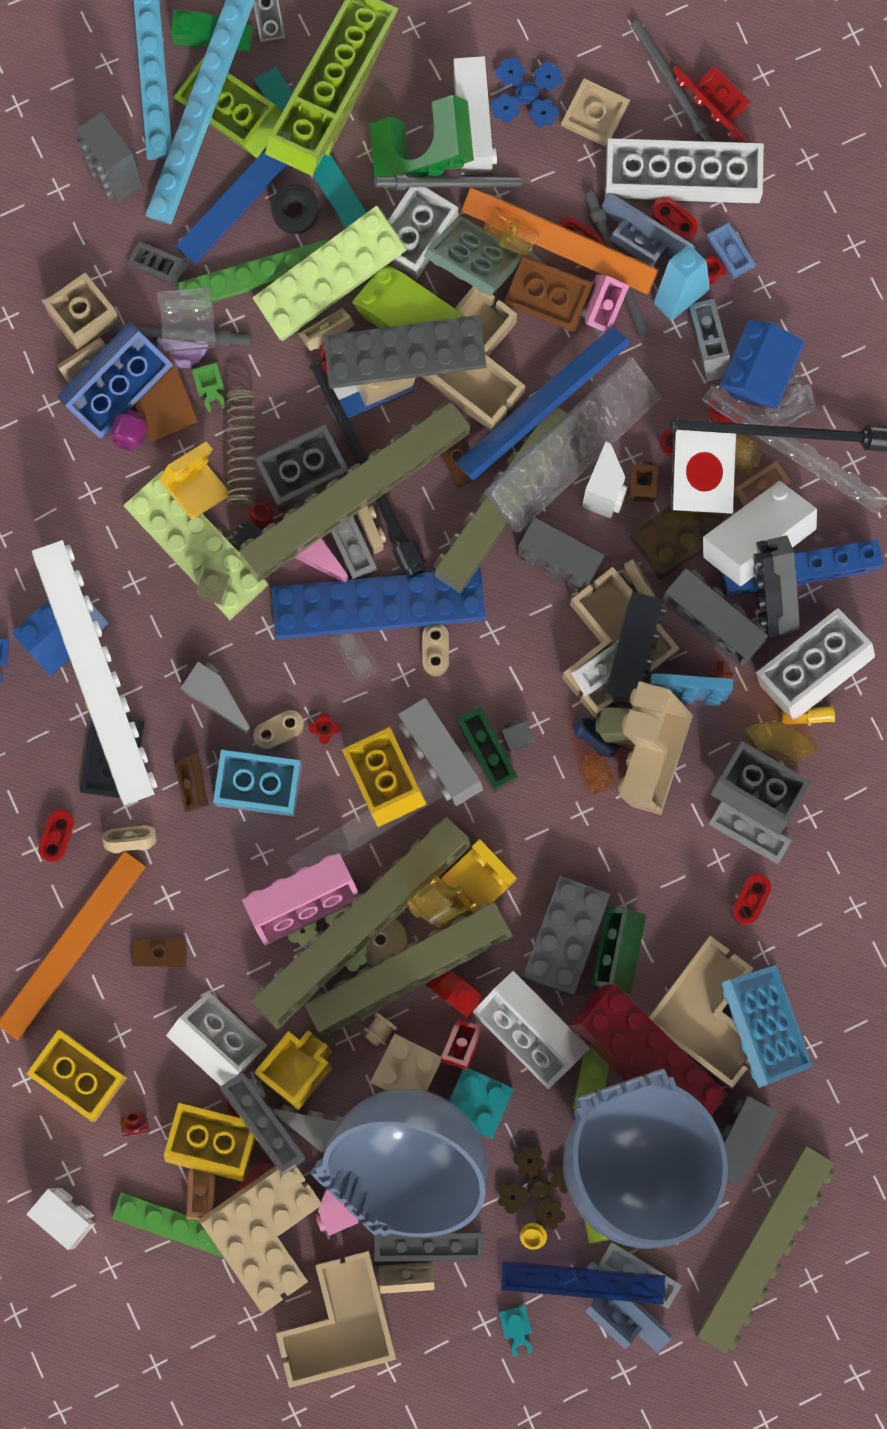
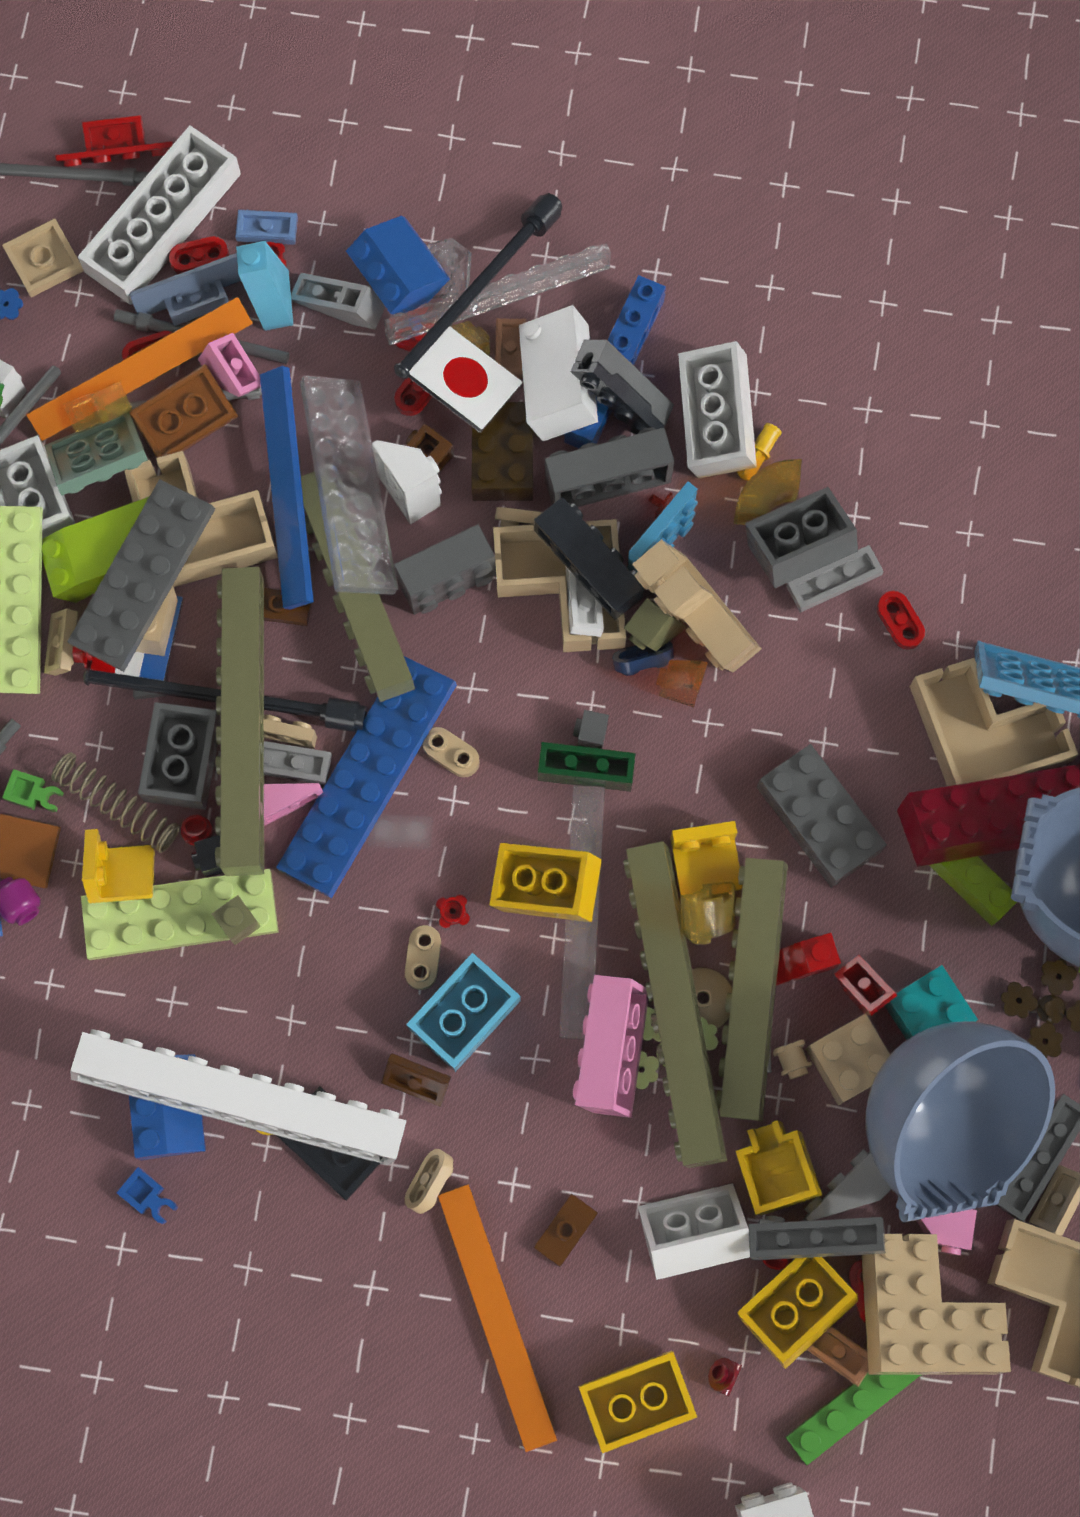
camera: 55 degrees left, 5 degrees down
red plate [38,810,75,863] -> none
light grey slope [181,662,251,735] -> none
light grey brick [398,698,483,806] -> none
white brick [472,971,590,1089] -> none
dark green brick [591,906,646,994] -> none

